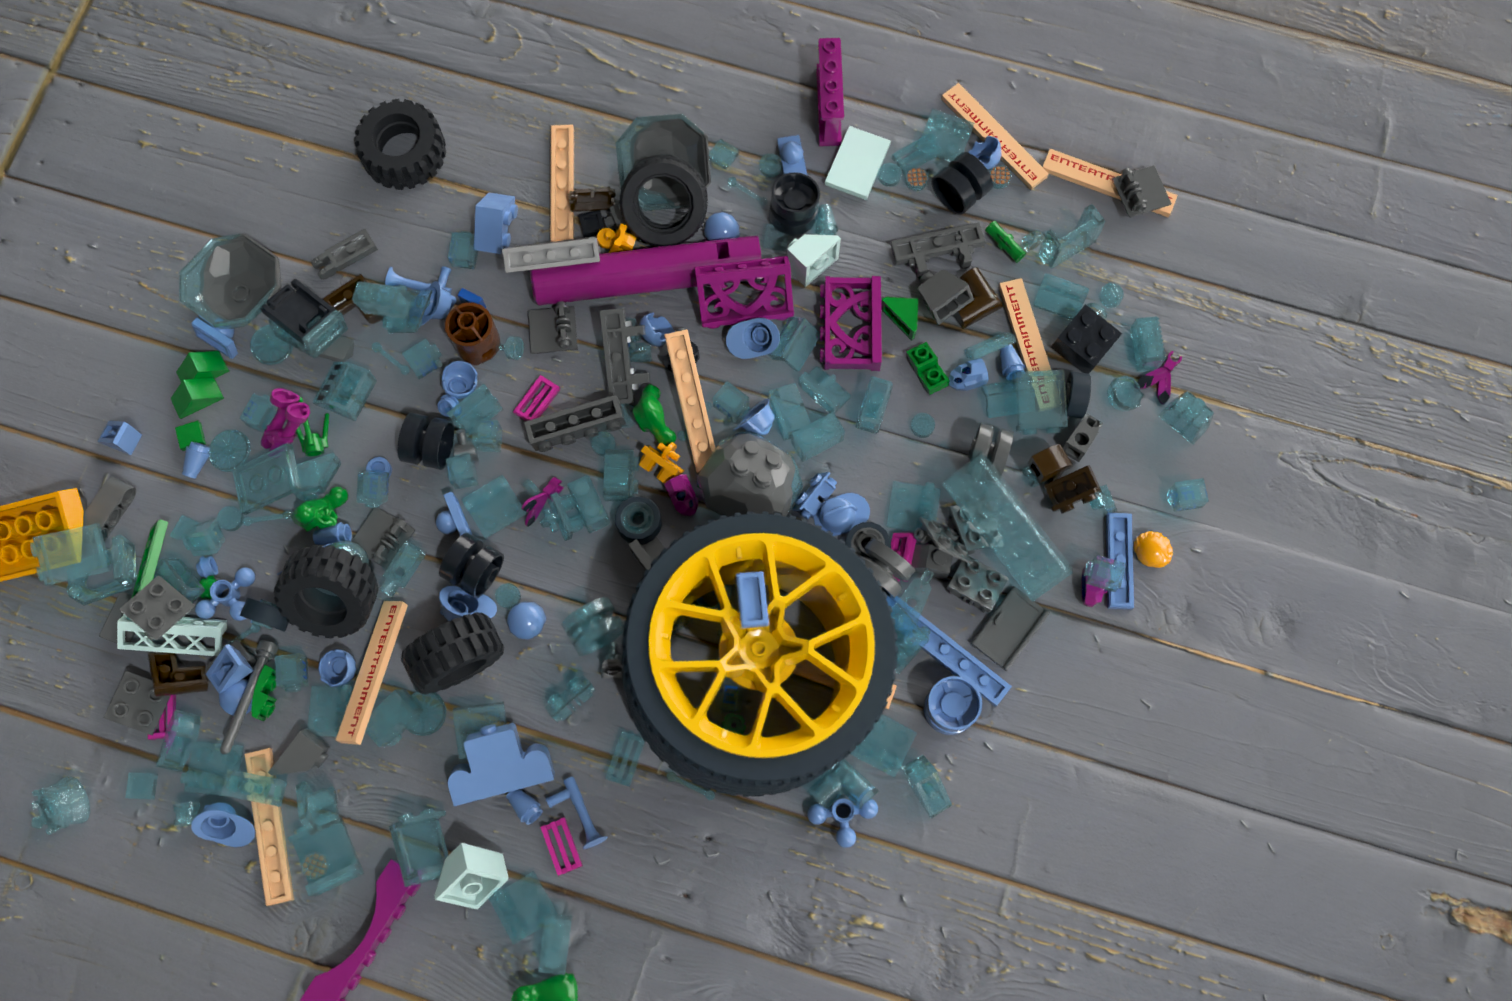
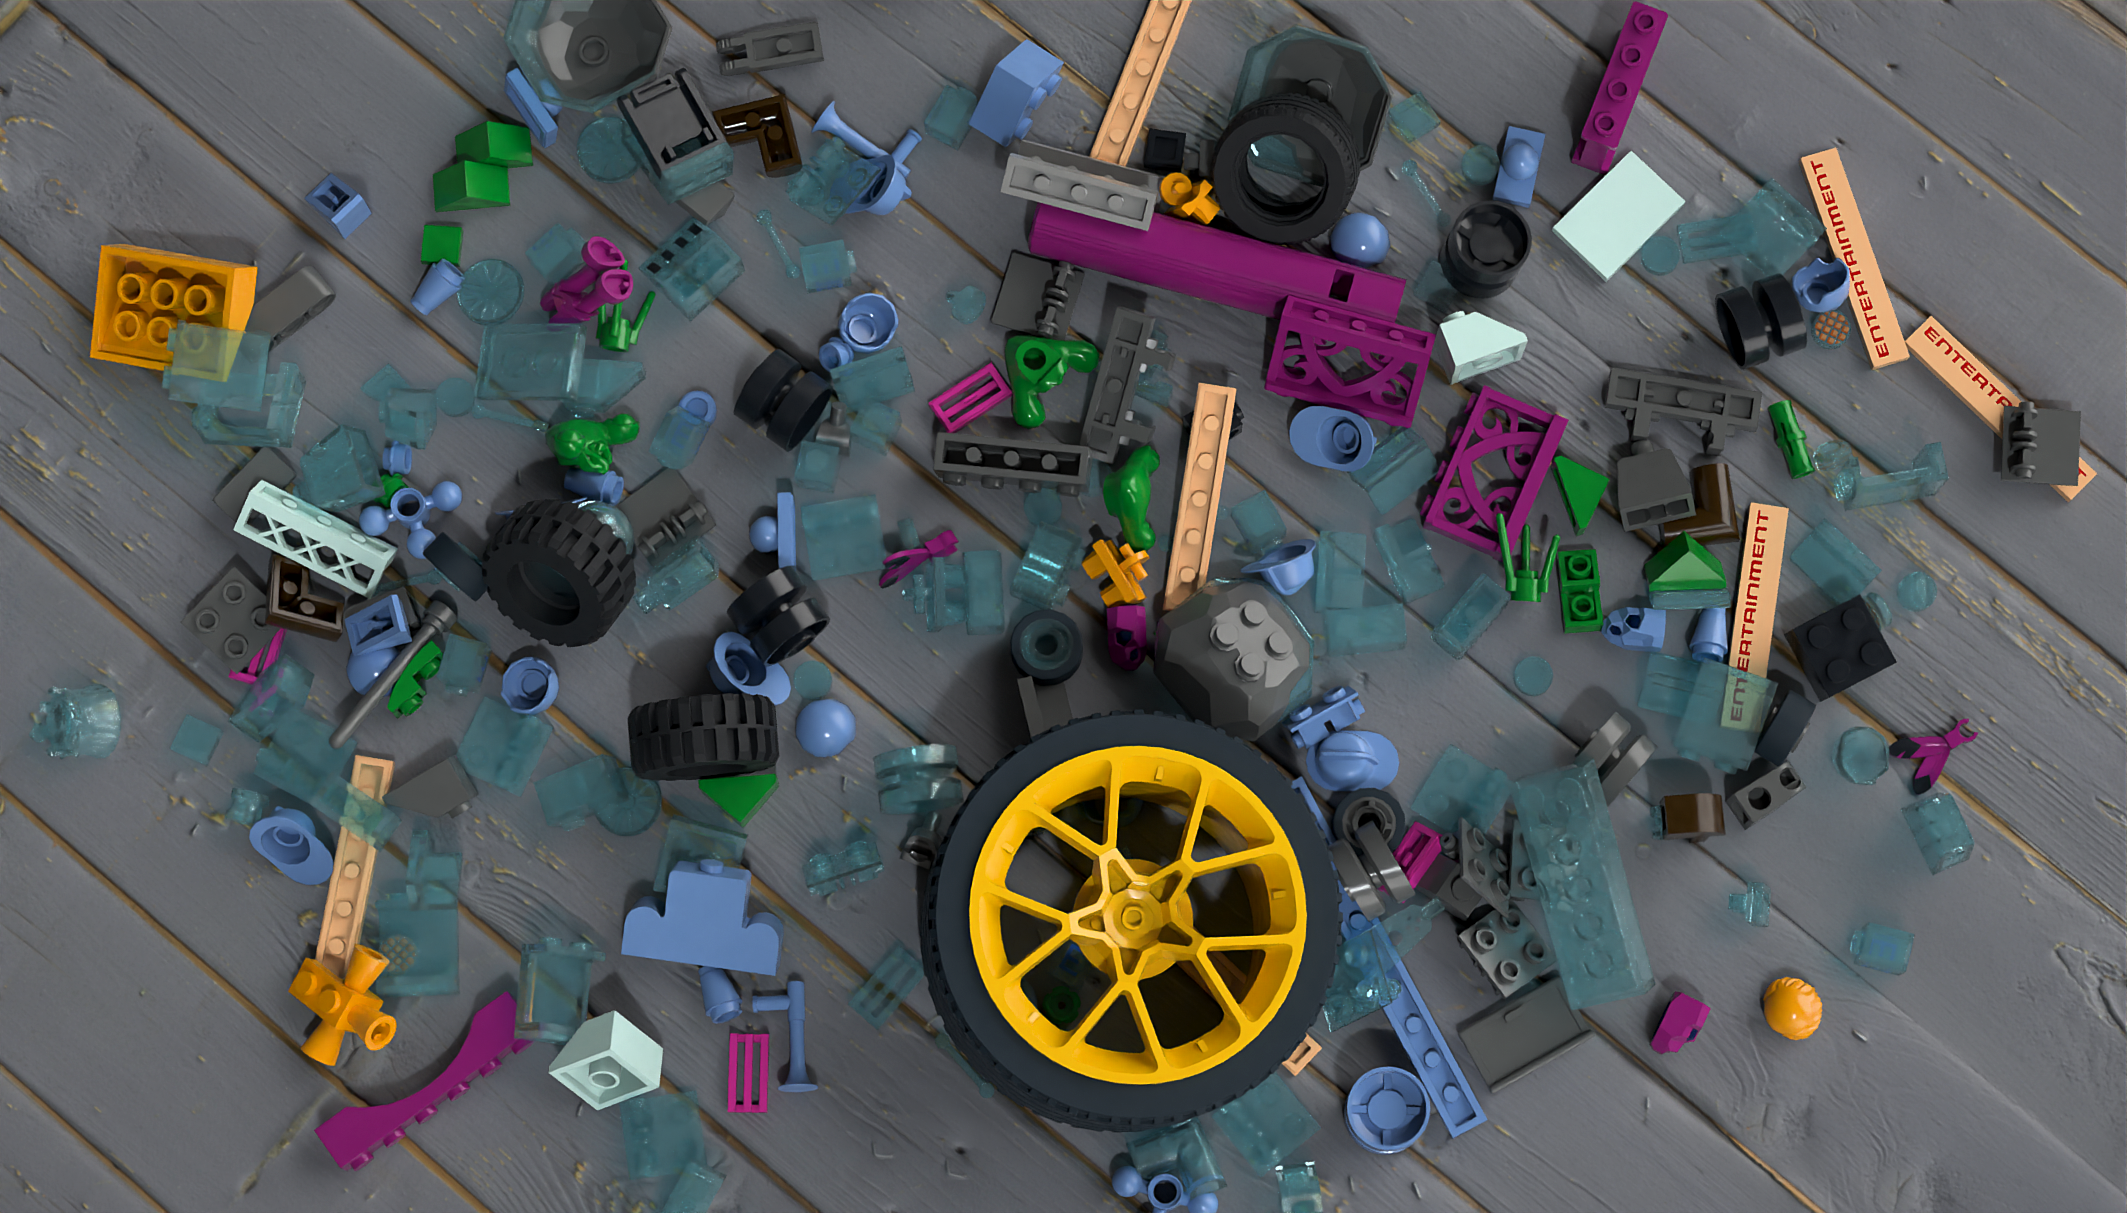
camera: 25 degrees right, 5 degrees up
dark grey hinge [119,575,195,641] -> none
tile [131,519,168,598] -> none
light nougat tile [336,601,408,745] -> none
clear light blue brick [352,281,411,319] -> none
reddish brown cylinder [445,302,501,366] -> none
blue tile [458,288,486,308] -> none
dark brown hinge [568,186,616,212] -> none
medium blue hair [639,312,675,347] -> none
medium blue tile [736,571,769,629] -> none
clear light blue cone [815,204,838,235] -> none
tile [905,167,928,191] -> none
dark brown bracket [1044,465,1102,514] -> none
clear light blue brick [1084,555,1126,592] -> none
medium blue tile [1106,513,1134,610] -> none
clear light blue brick [1130,316,1167,372] -> none
none -> light orange brick [288,944,397,1066]
none -> green slope [698,774,779,828]
none -> green head [1005,335,1100,430]
none -> green plant [1496,513,1560,602]
none -> green slope [1644,531,1726,591]

